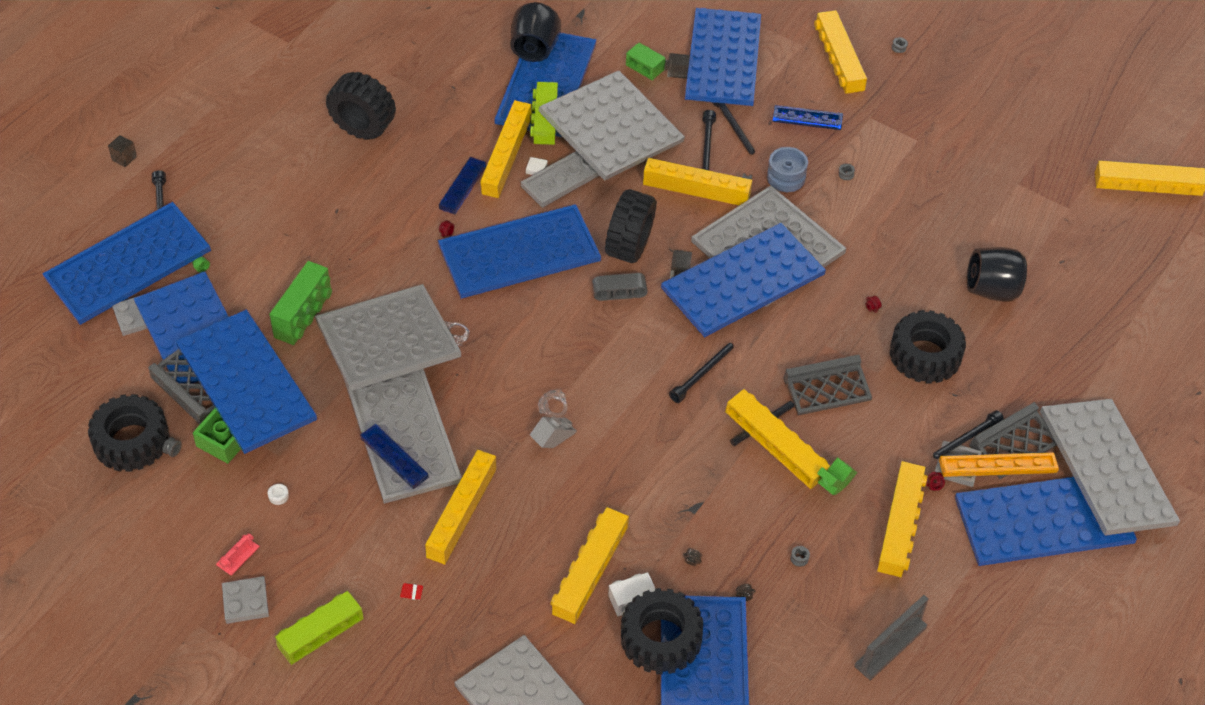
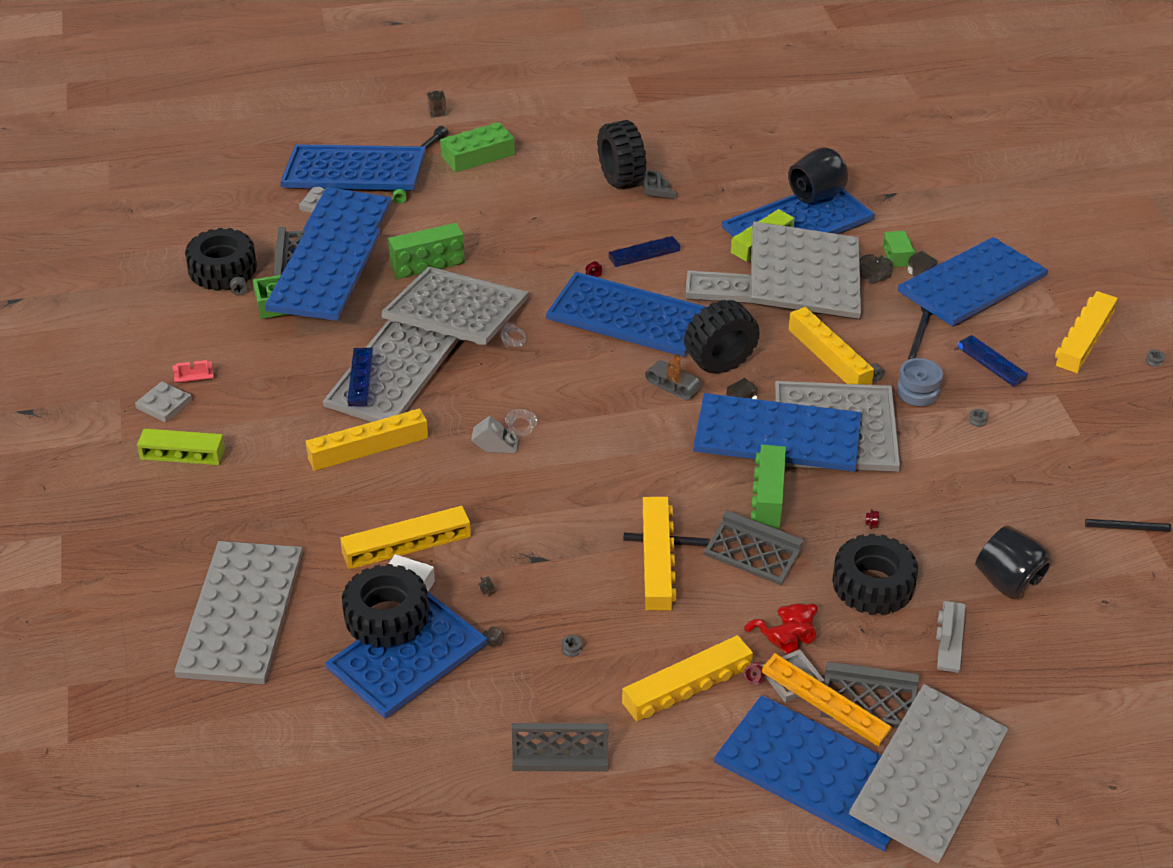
camera: 45 degrees right, 10 degrees down
white tile [268,484,289,505] -> none
red sticker [400,583,423,600] -> none
yellow brick [480,100,532,198] -> none
white tile [526,157,547,175] -> none
black piece [669,343,734,404] -> none
black piece [702,110,716,171] -> none
bright green brick [817,457,858,495] -> none
black piece [933,410,1004,459] -> none
none -> bright green brick [440,122,515,173]
none -> dark grey wing [643,170,677,199]
none -> clear orange slope [667,354,681,383]
none -> red animal [744,603,818,655]
none -> bright green brick [751,444,786,530]
none -> clear smoke plate [859,254,893,284]
none -> light grey bracket [936,601,965,673]
none -> black bar [1085,519,1171,532]

